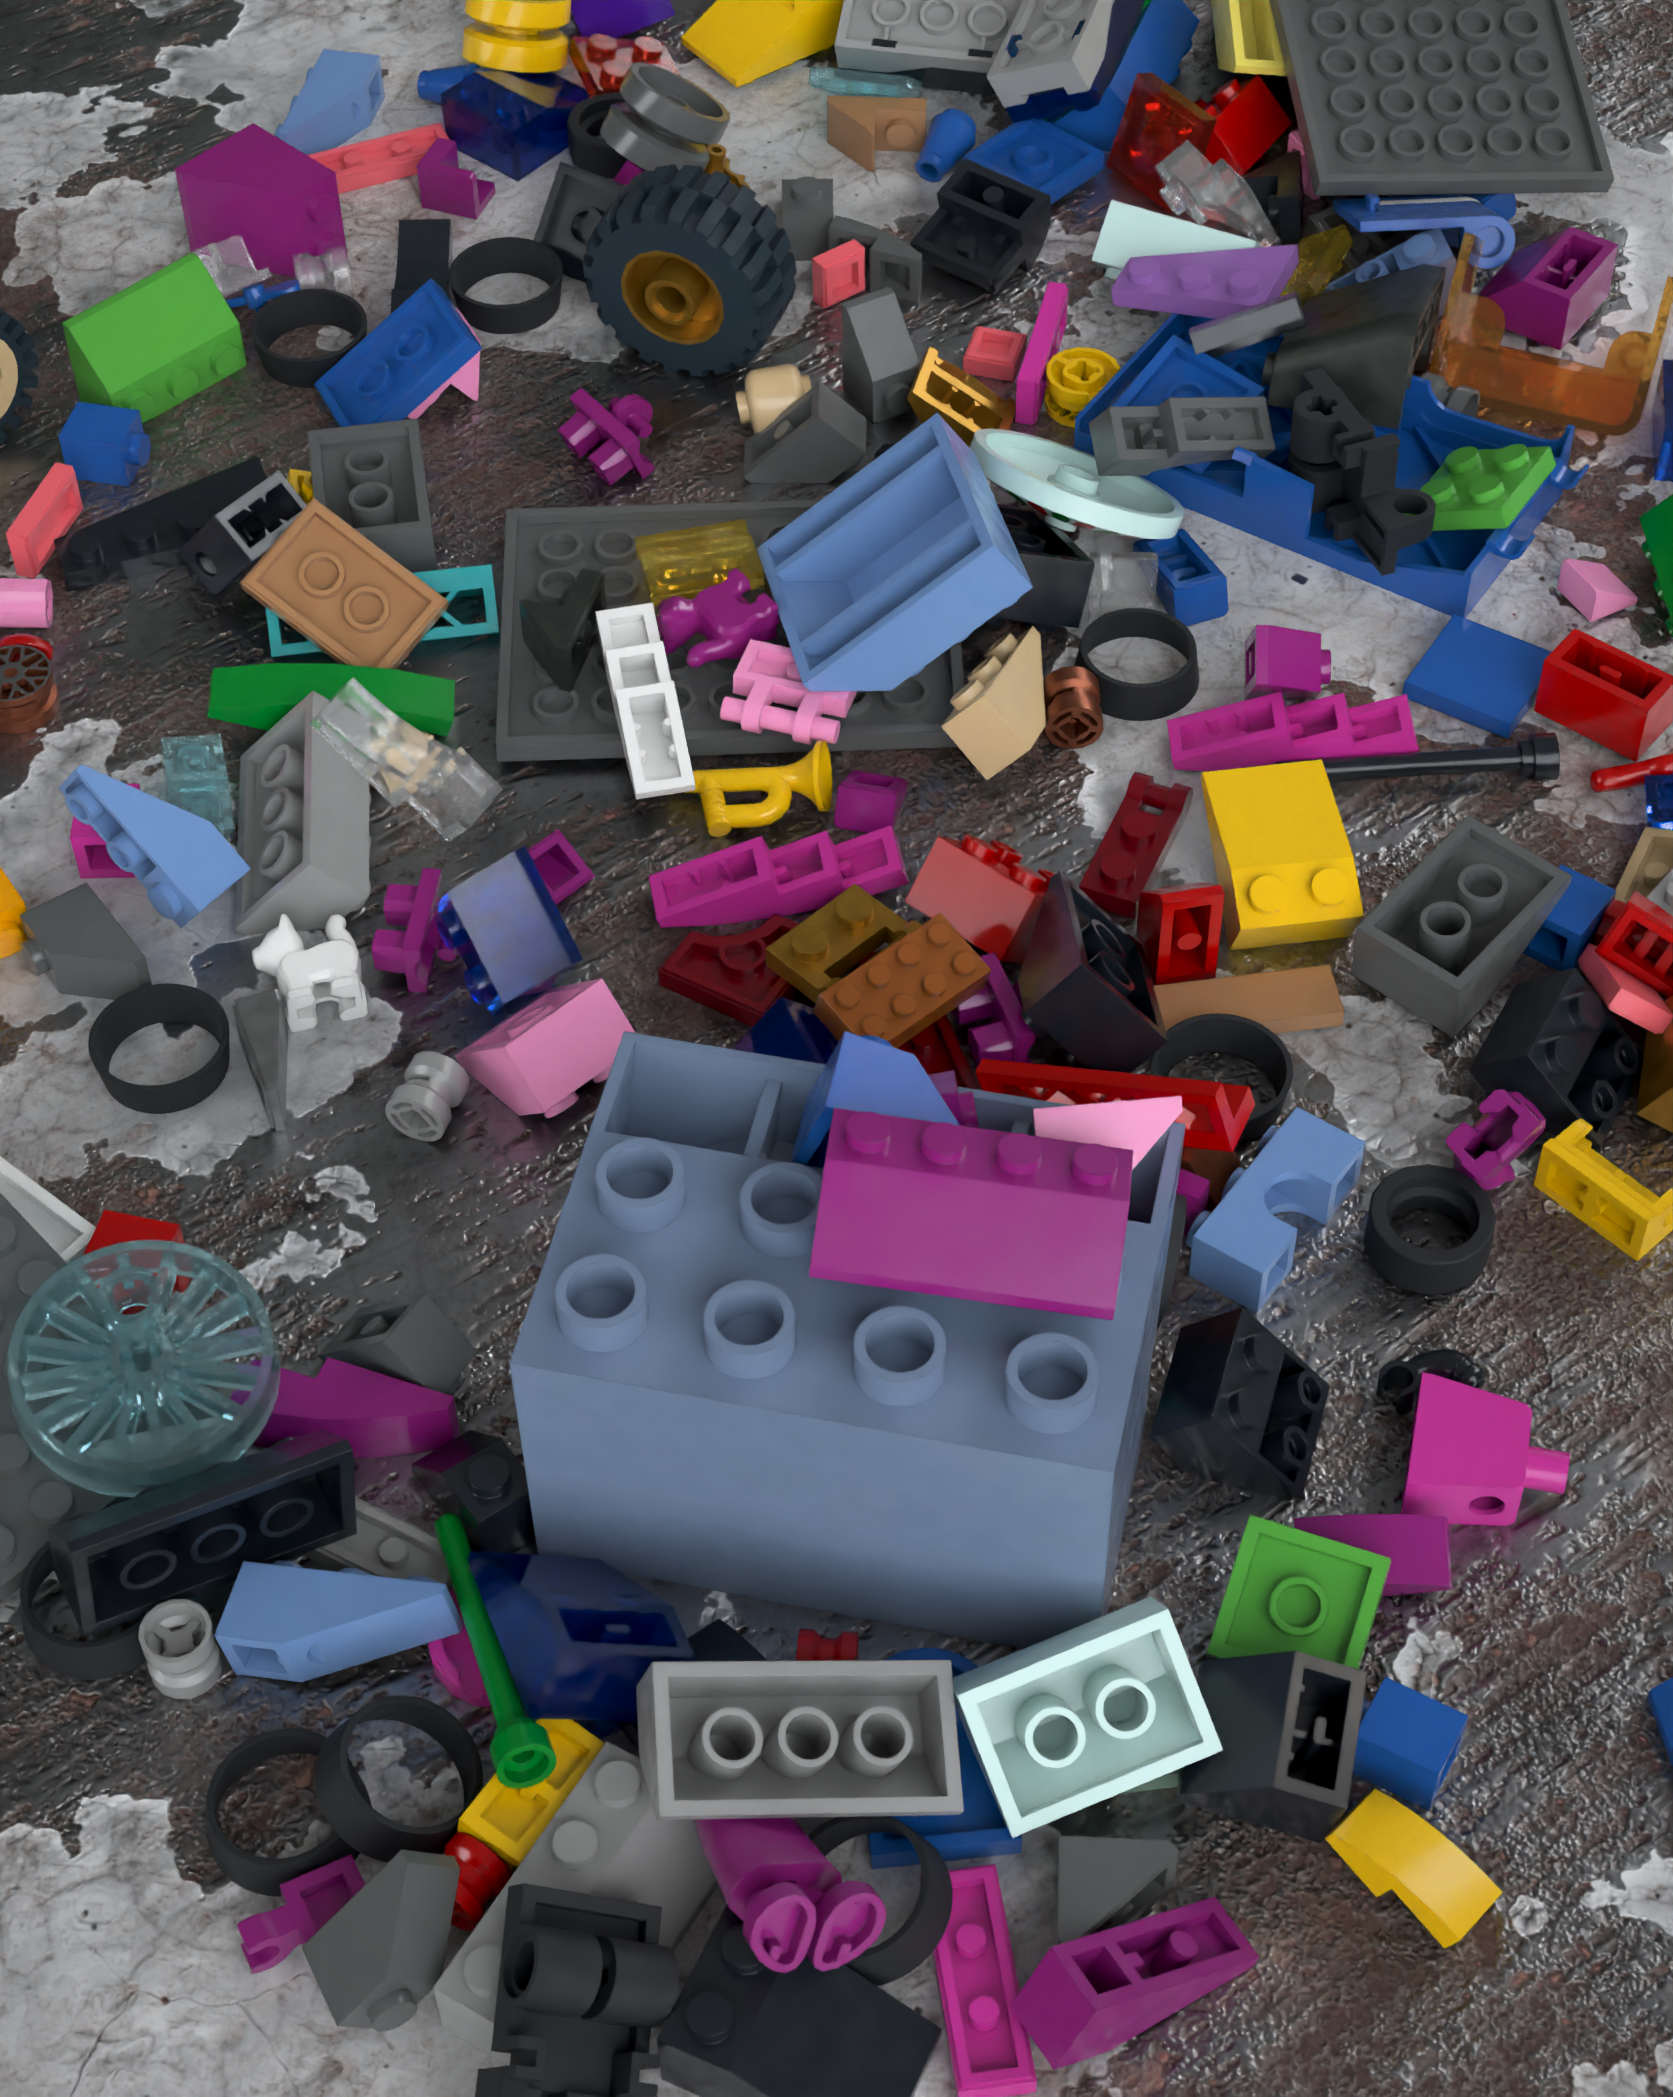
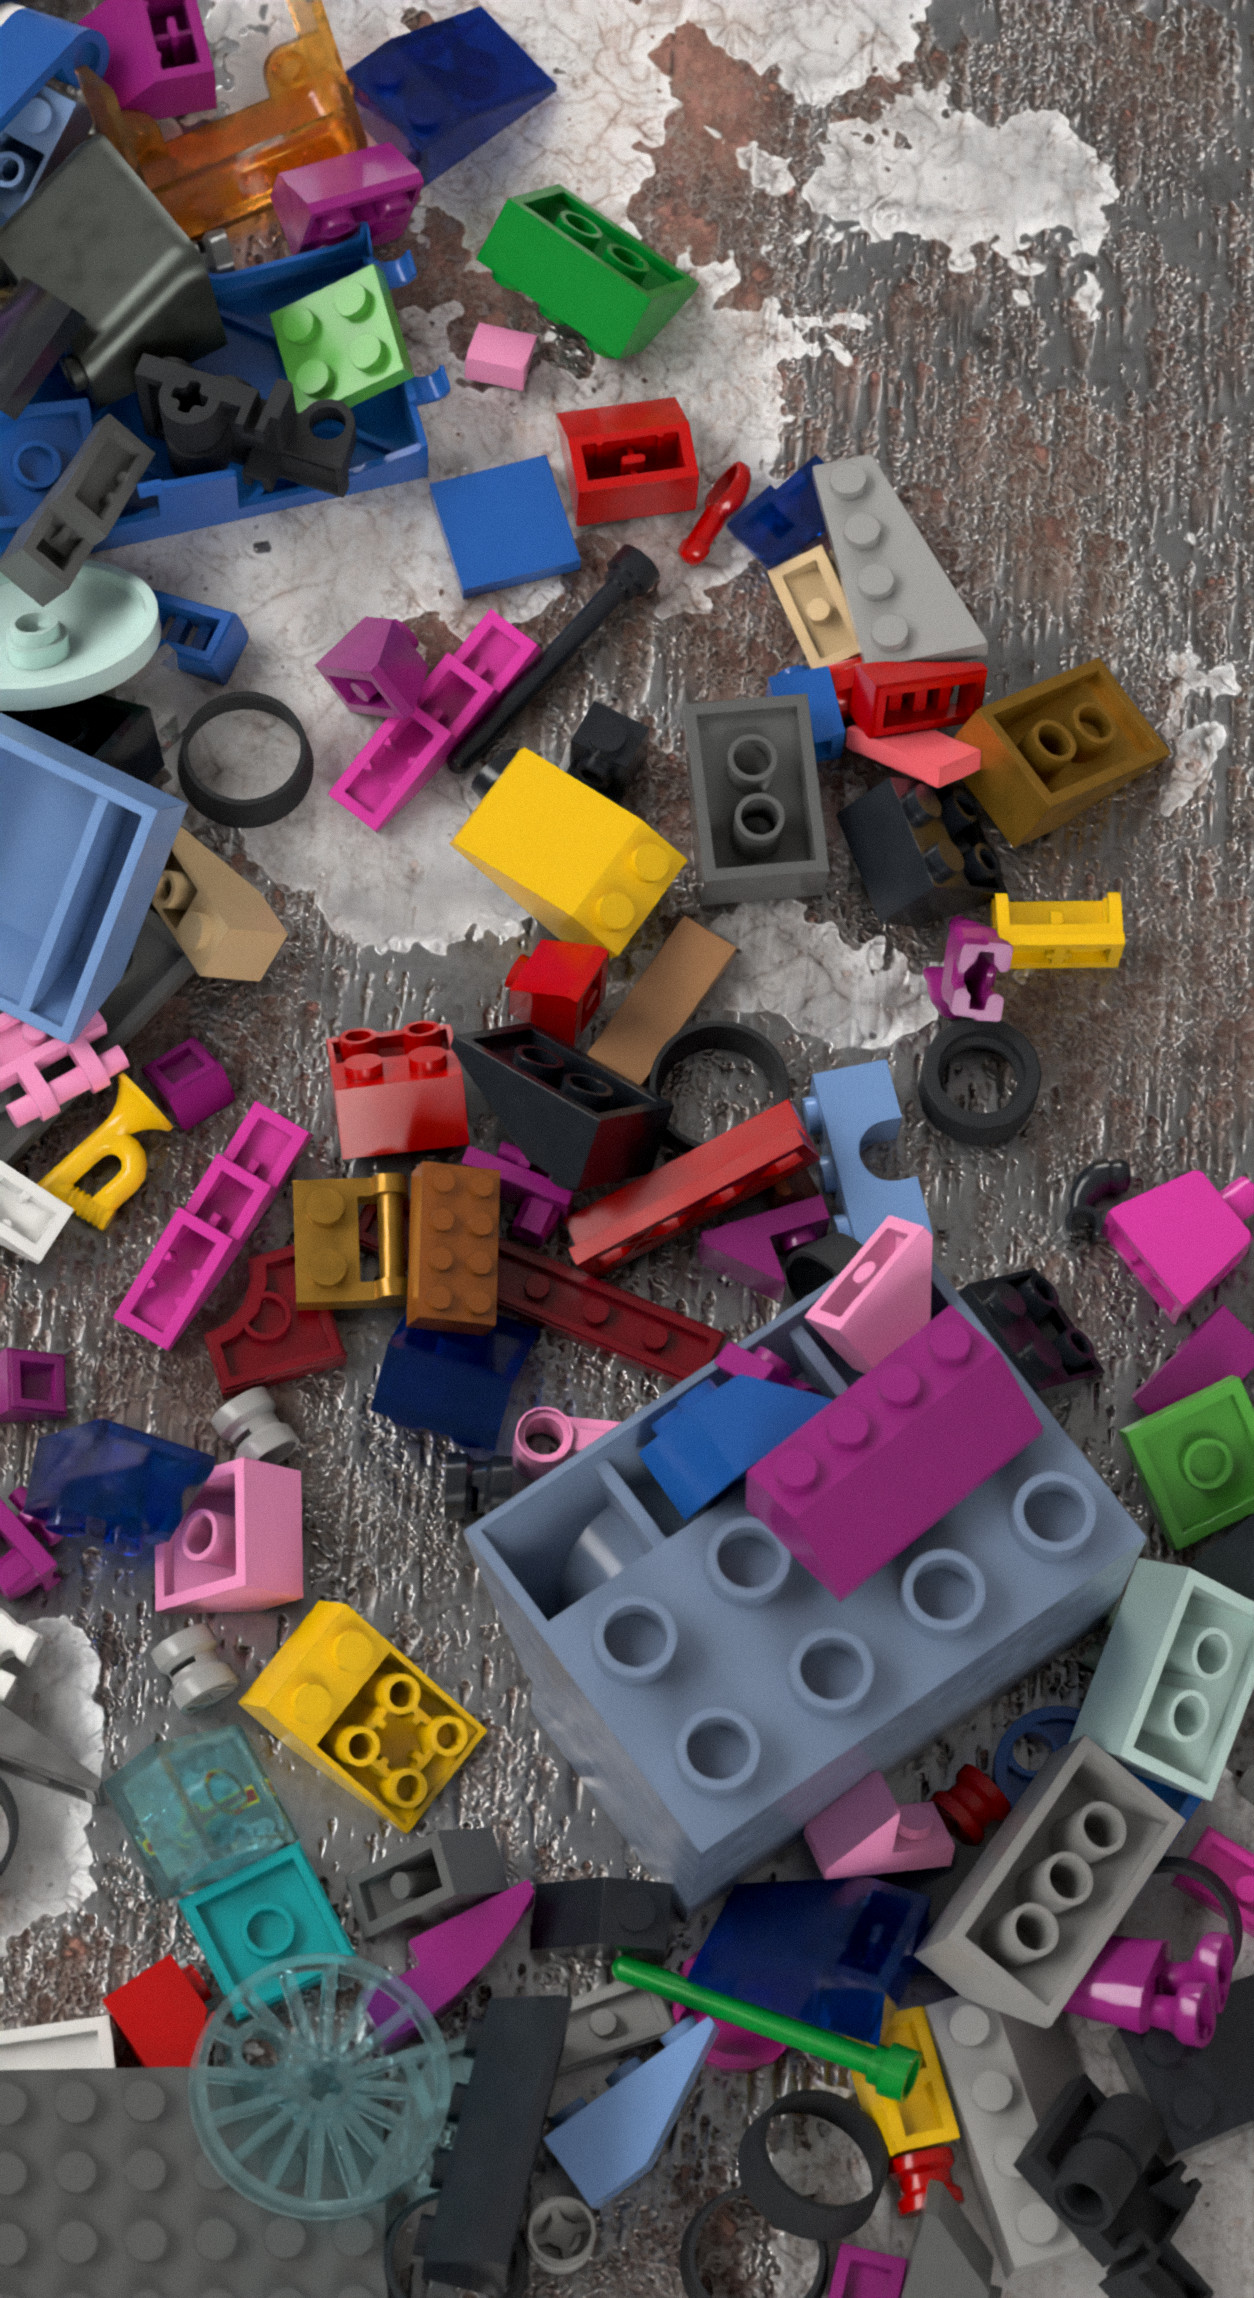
camera: 55 degrees left, 20 degrees up
copper wheel [1043,666,1104,749] -> none
dark red plate [1079,772,1193,920] -> none
none -> clear light blue slope [103,1723,300,1900]
none -> teal plate [178,1841,359,2025]
none -> light grey wheel [211,1386,300,1465]
none -> yellow slope [238,1600,488,1834]
none -> magenta slope [270,142,424,256]
none -> black brick [566,701,650,806]
none -> bright pink slope [804,1770,955,1880]

